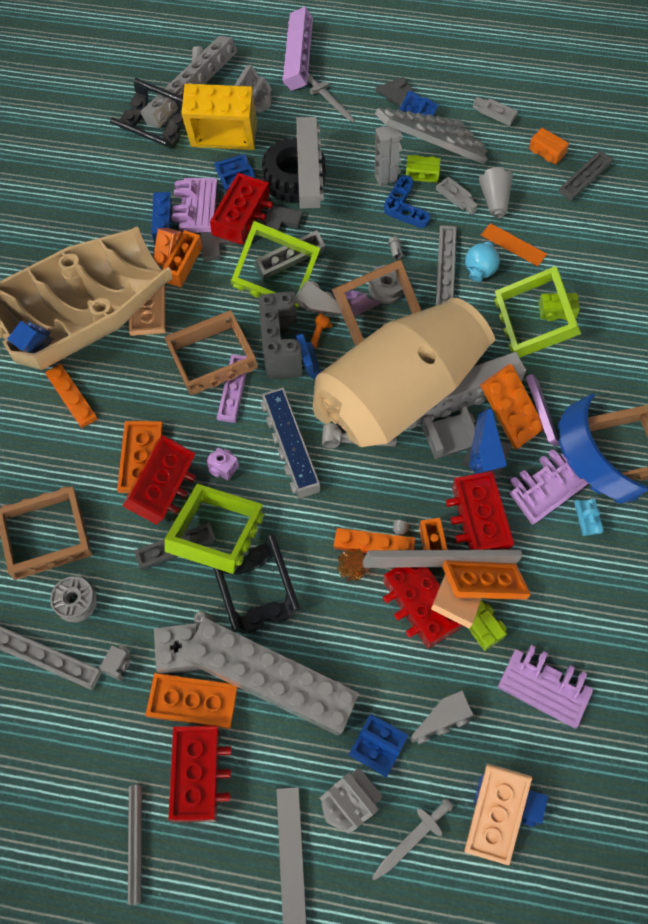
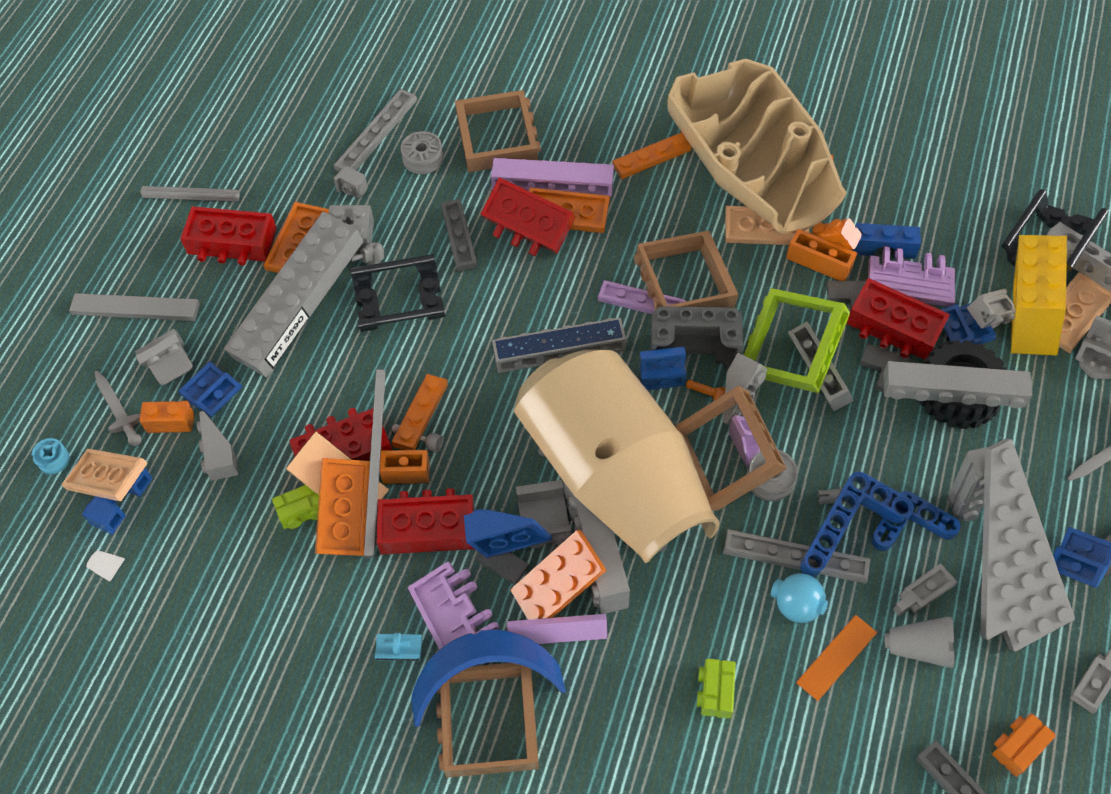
camera: 100 degrees right, 5 degrees down
blue brick [7,321,54,354] -> none
lime window [165,484,265,574] -> none
lavender brick [207,447,239,481] -> none
clear orange brick [337,548,369,582] -> none
lime brick [406,155,441,183] -> none
lime window [494,266,581,358] -> none
lavender hinge [497,645,593,729] -> none
none -> medium azure wheel [31,438,70,474]
none -> white sticker [86,550,125,581]
none -> orange brick [140,401,194,433]
none -> lavender brick [491,158,614,197]
none -> blue beam [800,472,914,577]
none -> light grey hinge [967,289,1015,329]

